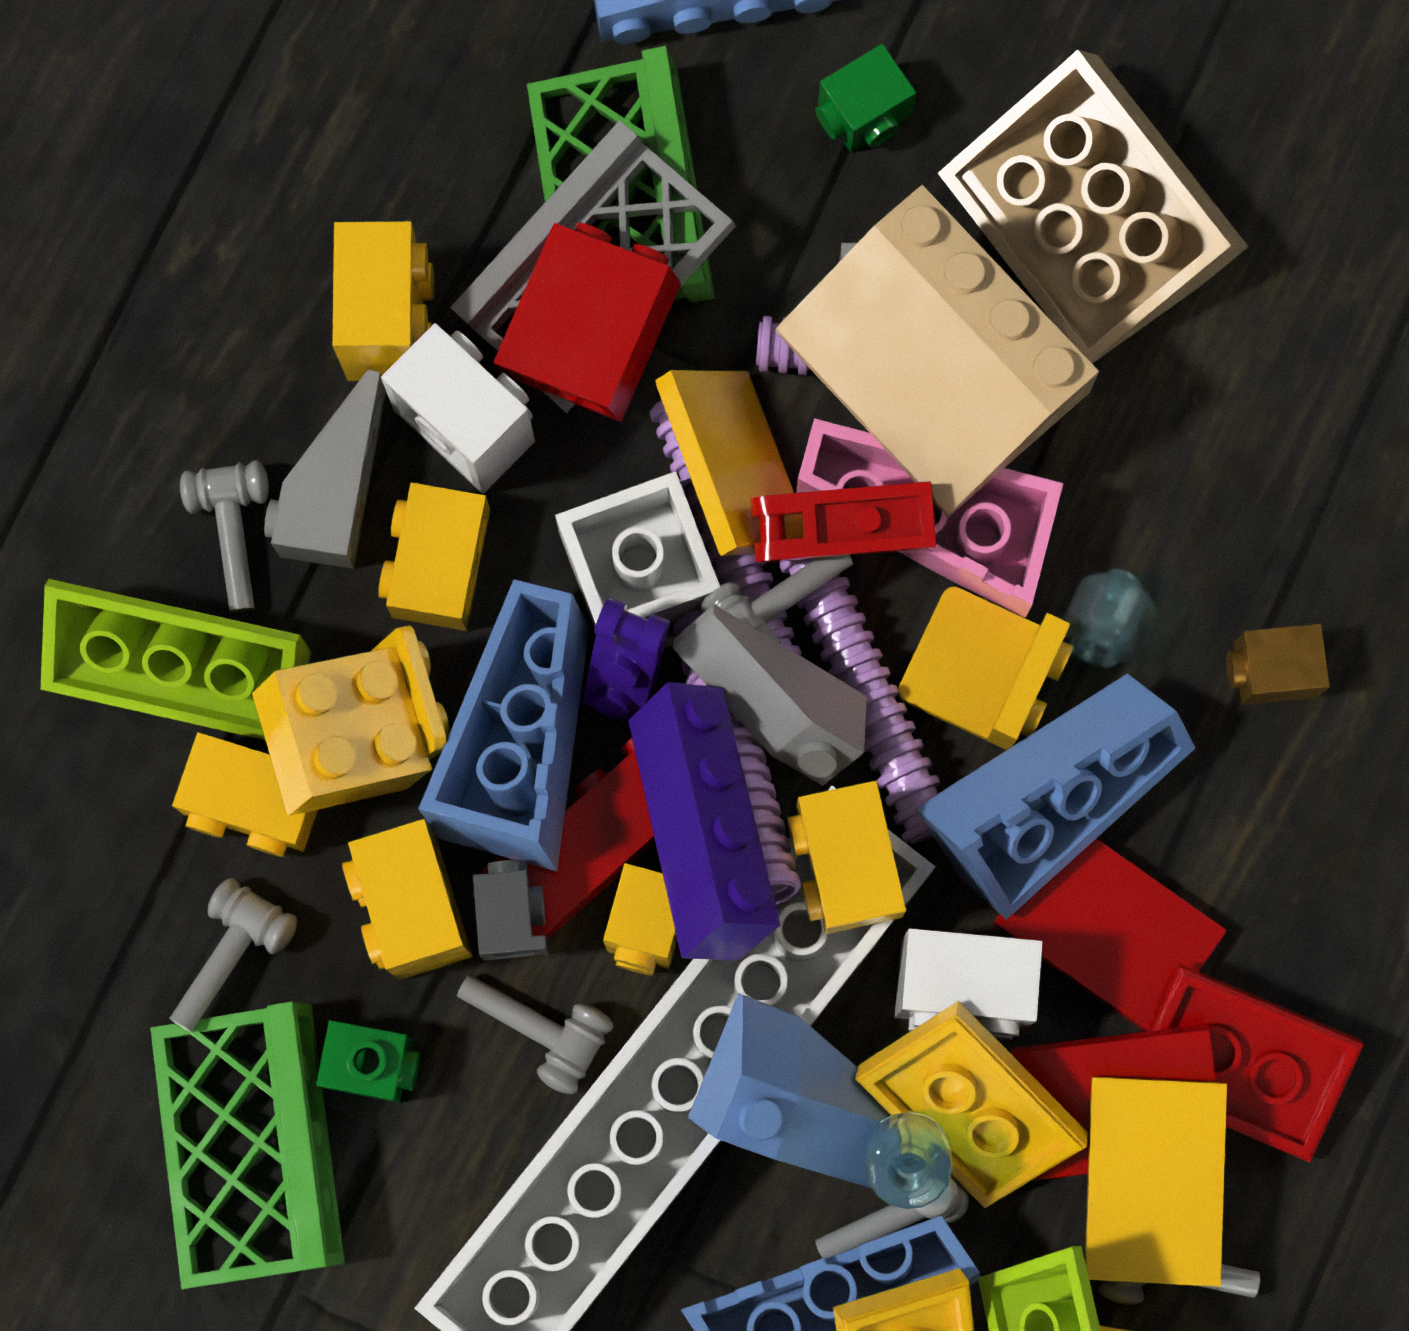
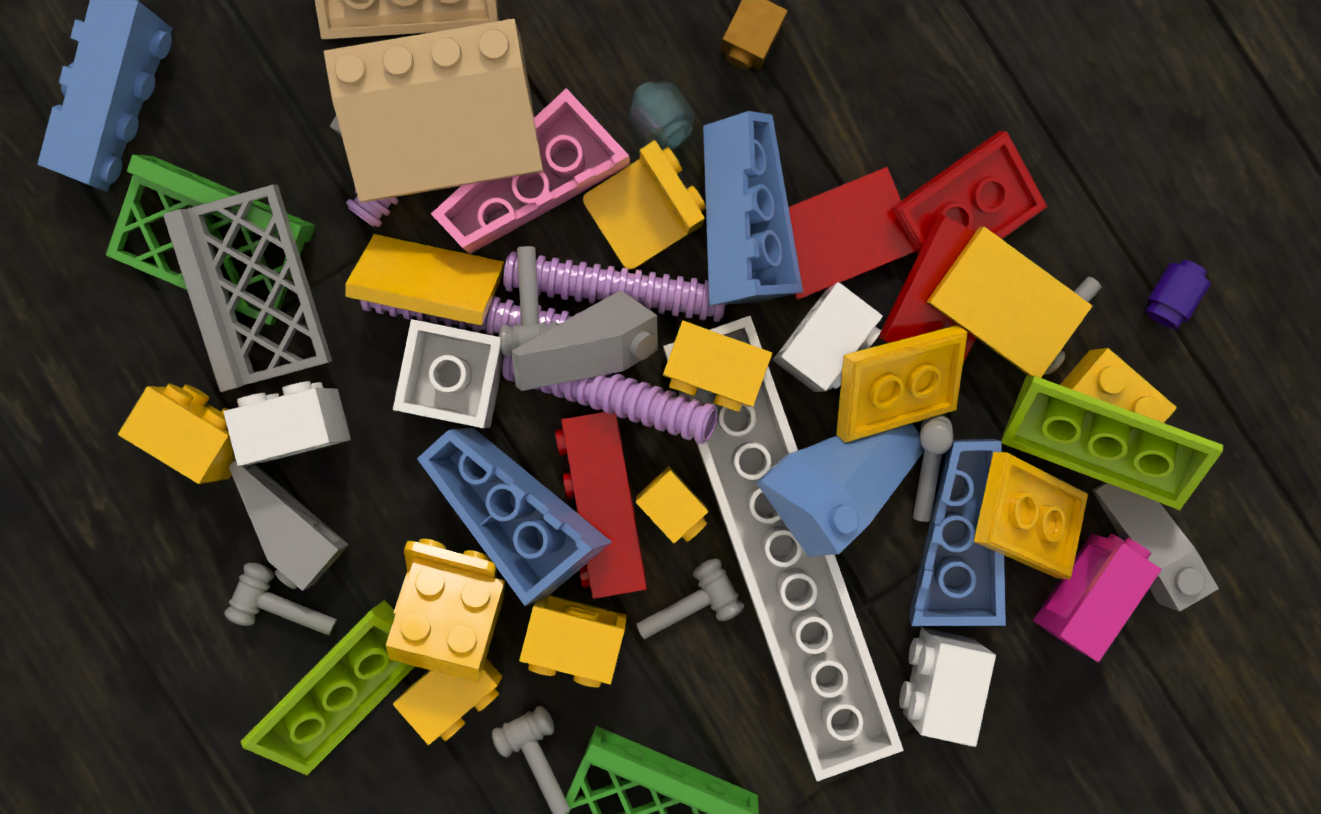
camera: 65 degrees left, 10 degrees up
green brick [316,1020,421,1103] -> none
yellow brick [379,483,490,631] -> none
dark grey brick [473,860,549,960] -> none
red brick [493,222,681,422] -> none
dark purple plate [582,597,670,721] -> none
dark purple brick [628,682,781,961] -> none
red plate [750,481,937,563] -> none
green brick [815,44,916,153] -> none
clear light blue head [865,1112,953,1209] -> none

